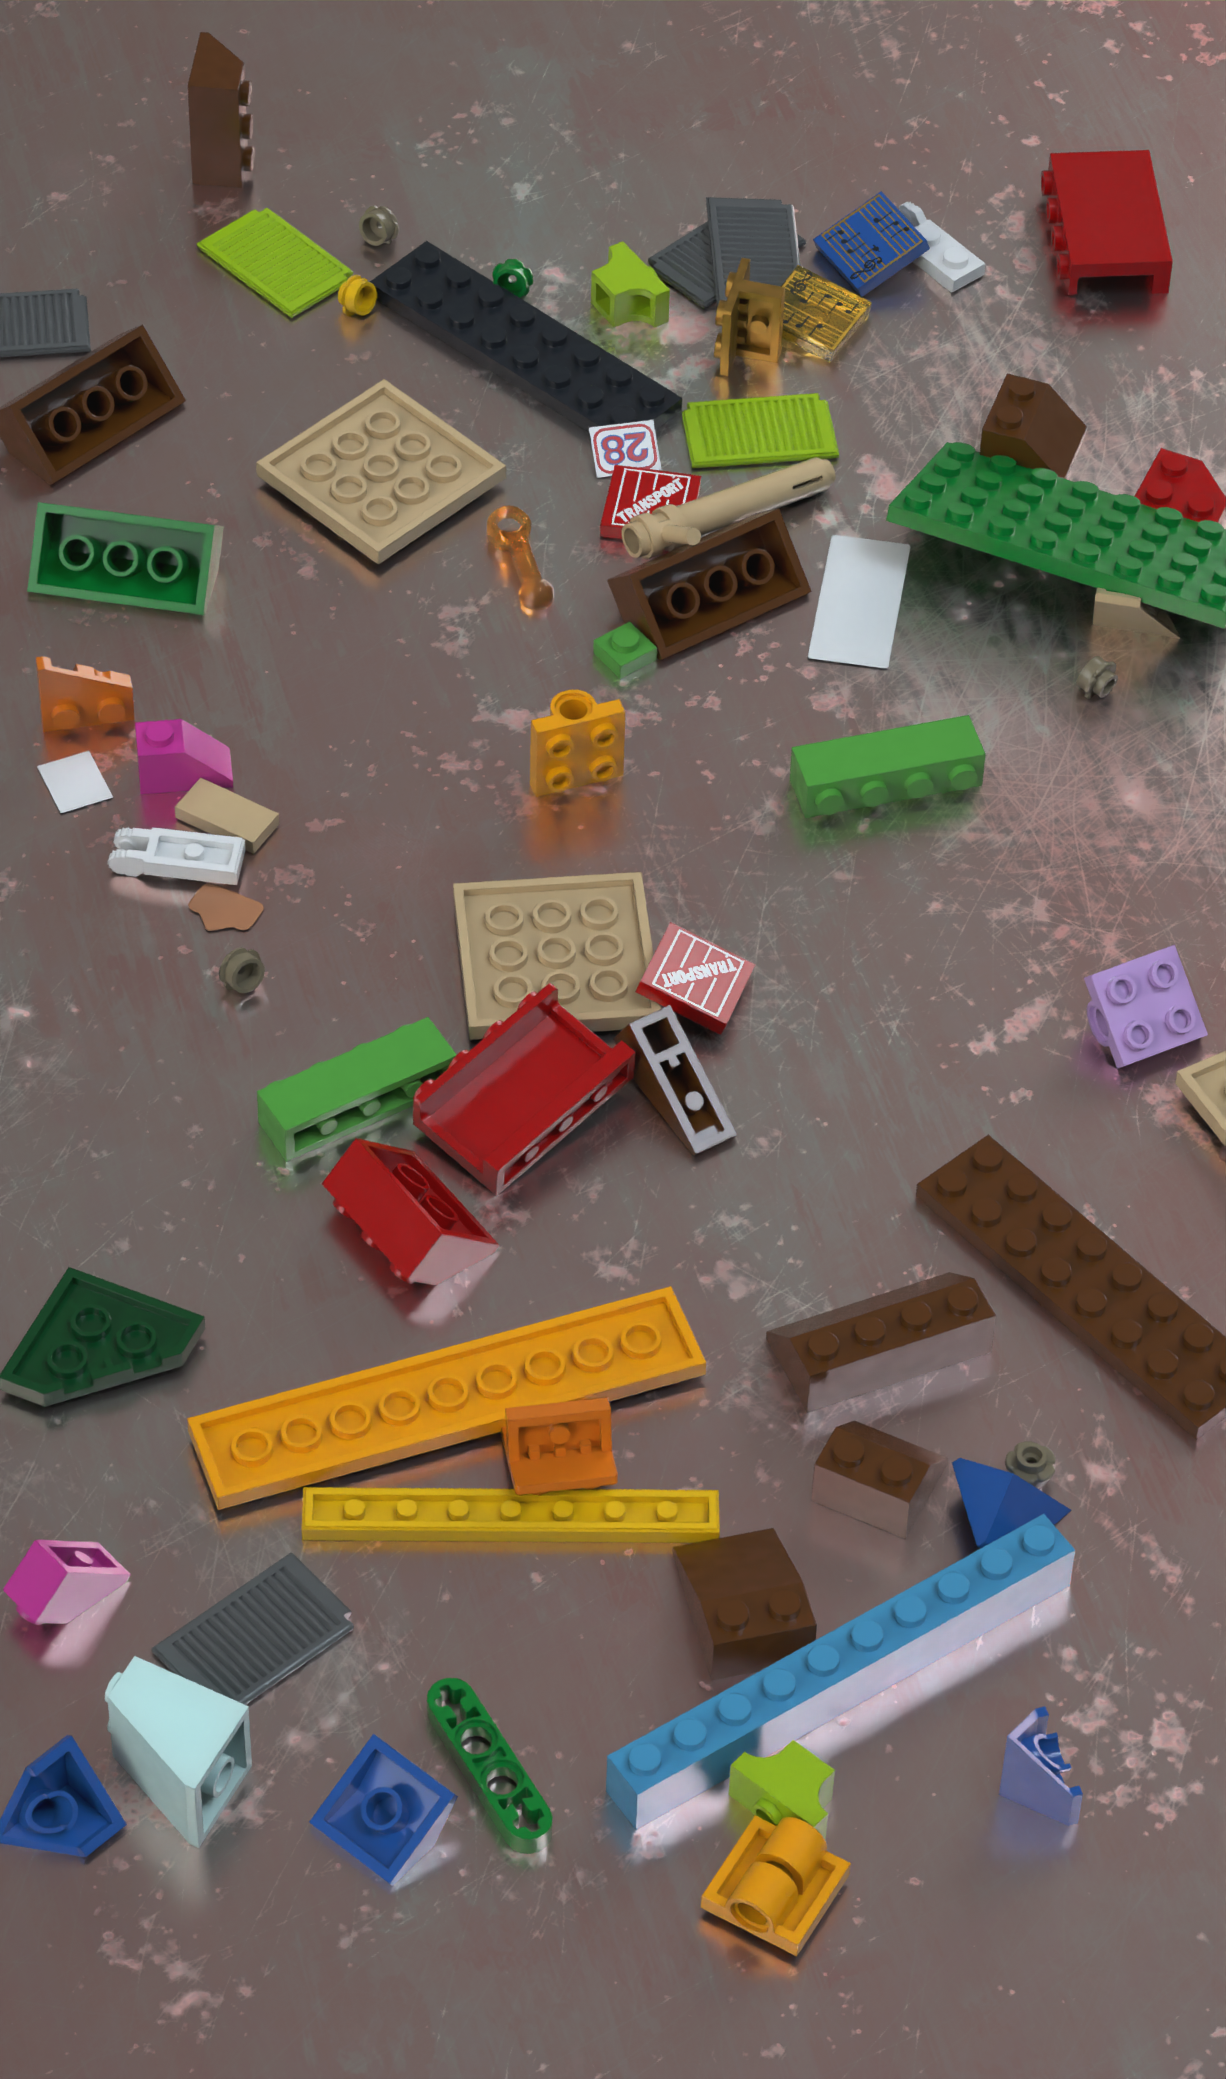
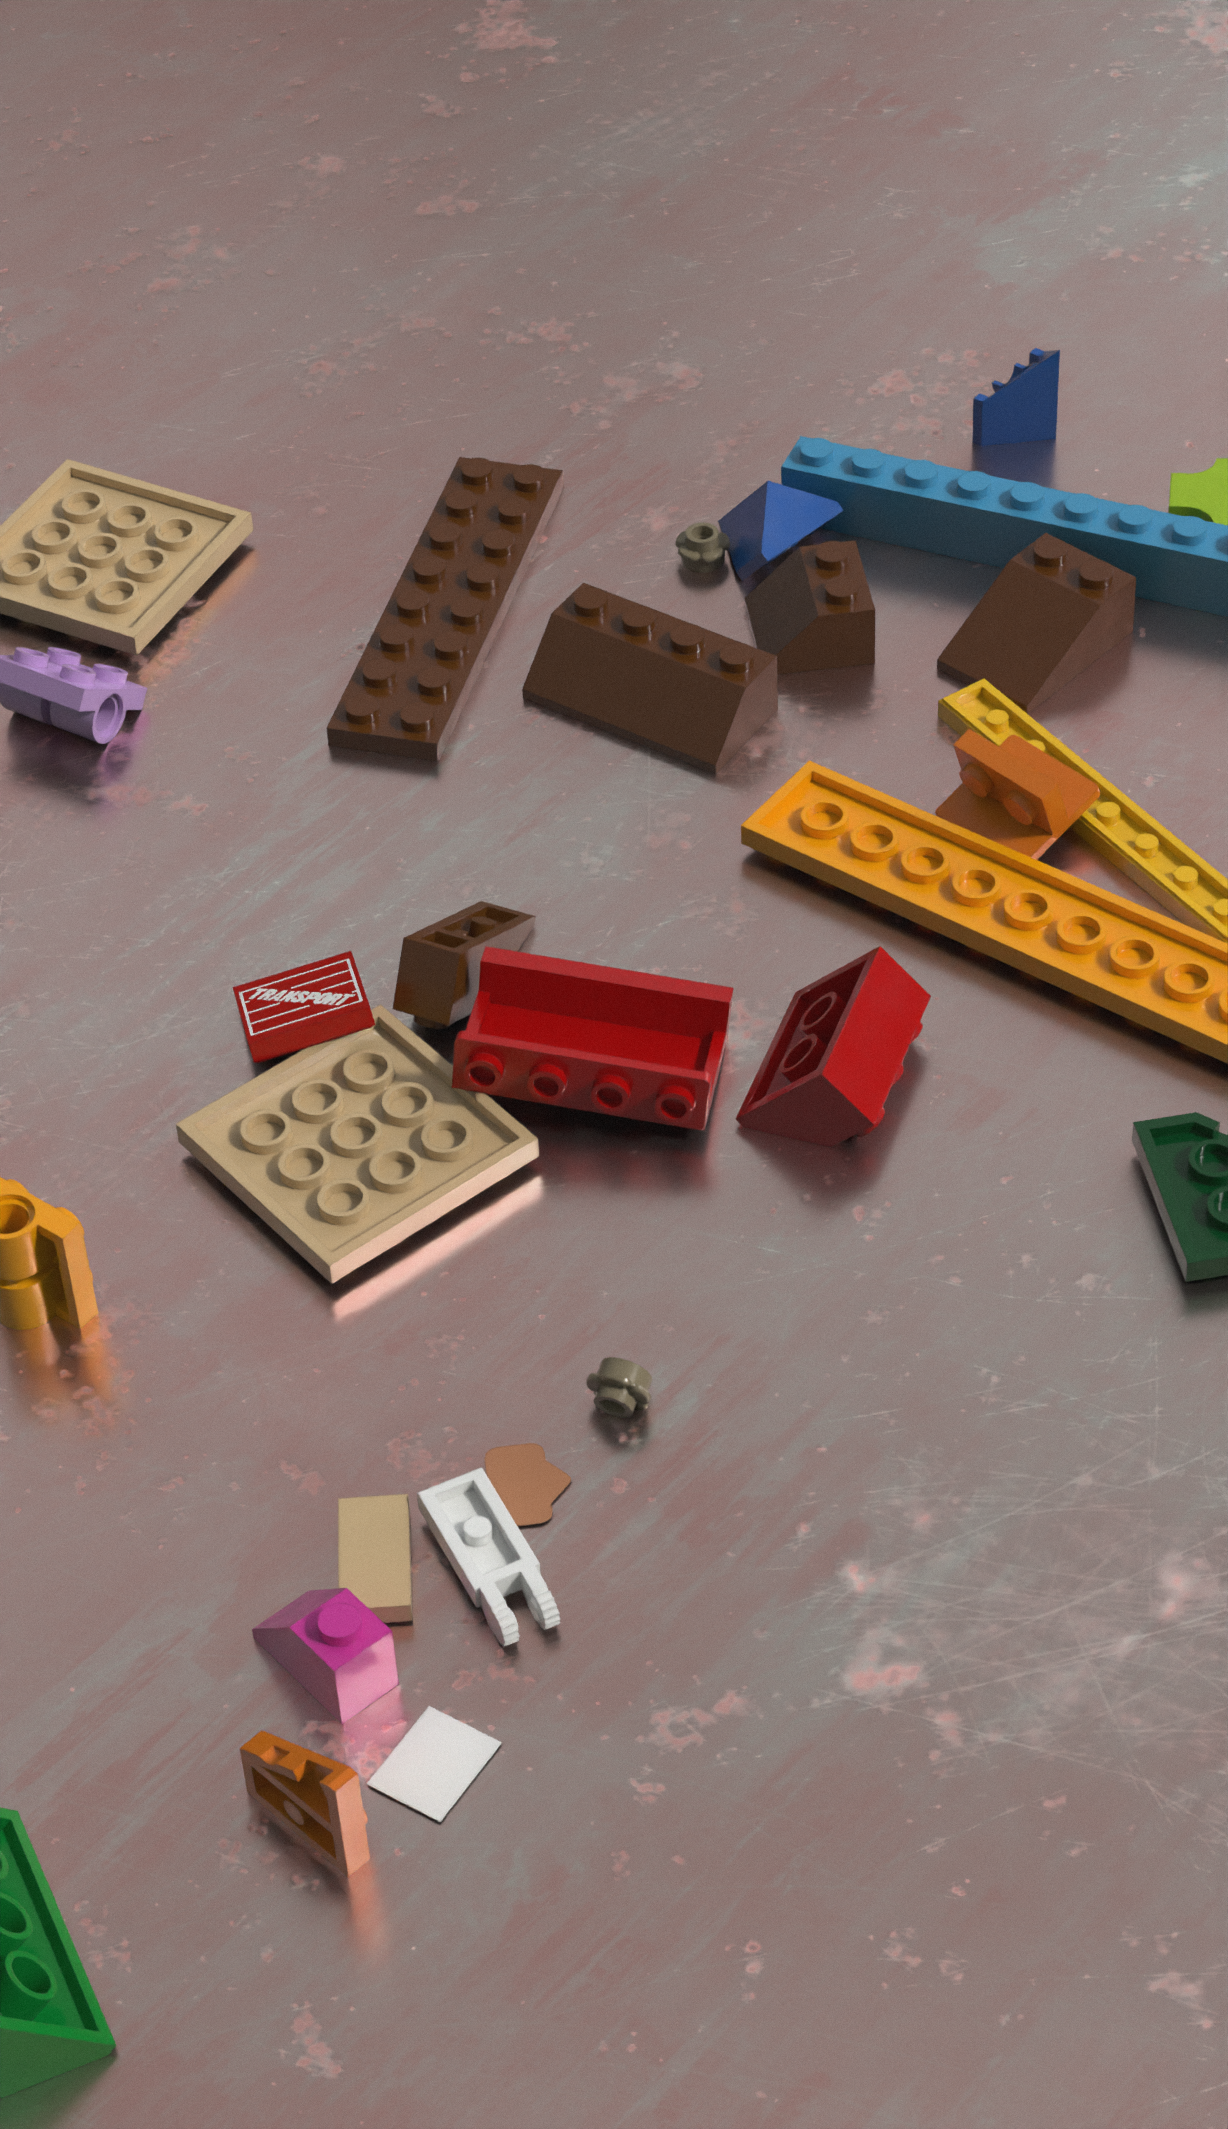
camera: 120 degrees left, 5 degrees down
bright green brick [257,1017,457,1162] -> none

